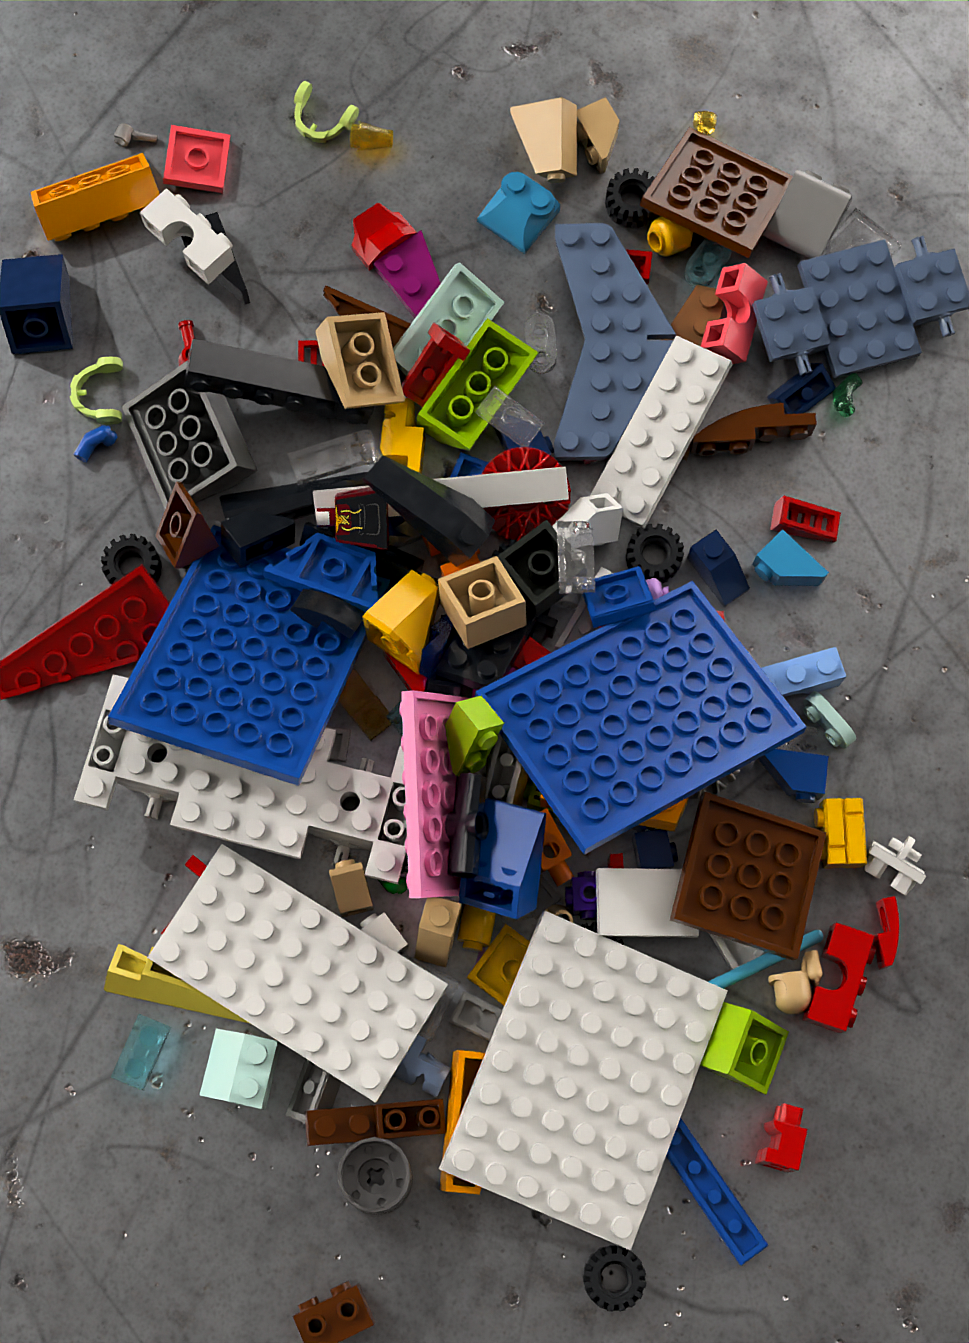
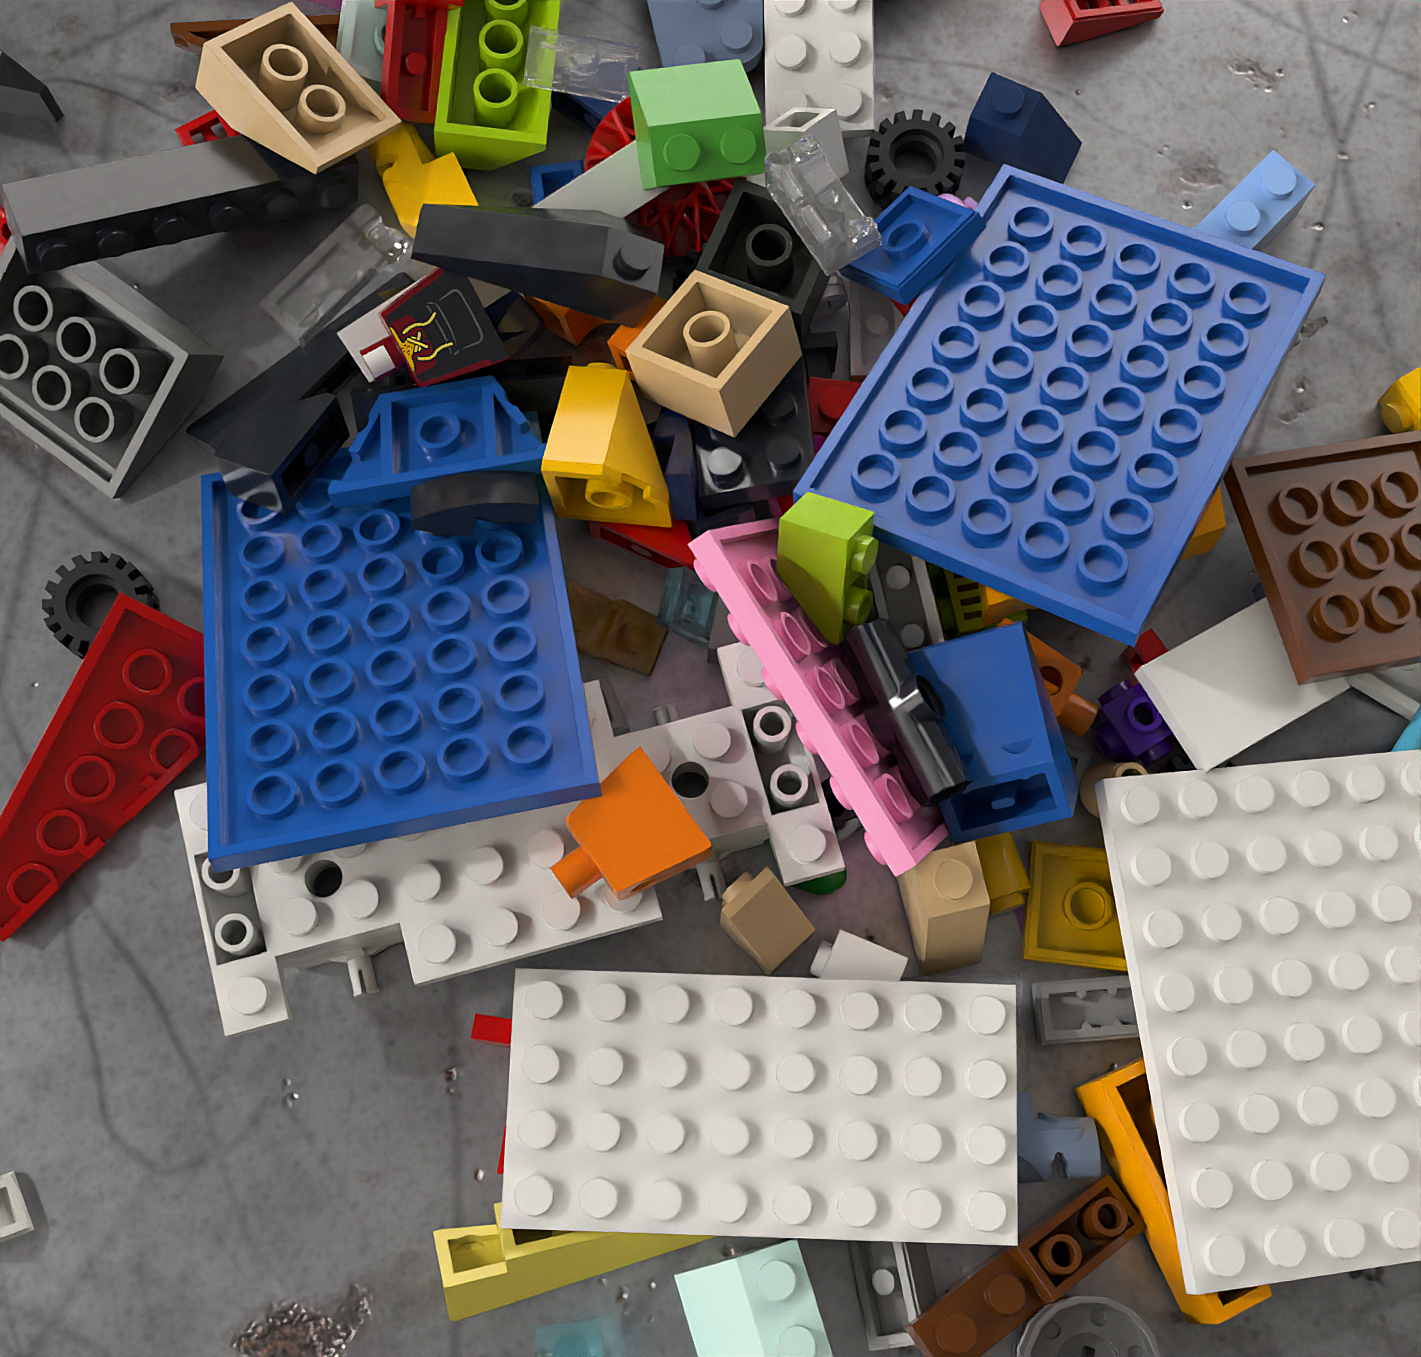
camera: 30 degrees left, 0 degrees up
reddish brown slope [155,482,220,569] -> none
dark blue brick [632,829,678,869] -> none
dark azure slope [752,529,829,586] -> none
blue slope [759,749,829,803] -> none
light aqua plate [803,691,856,749] -> none
none -> orange torso [550,747,712,901]
none -> bright green slope [627,59,768,190]

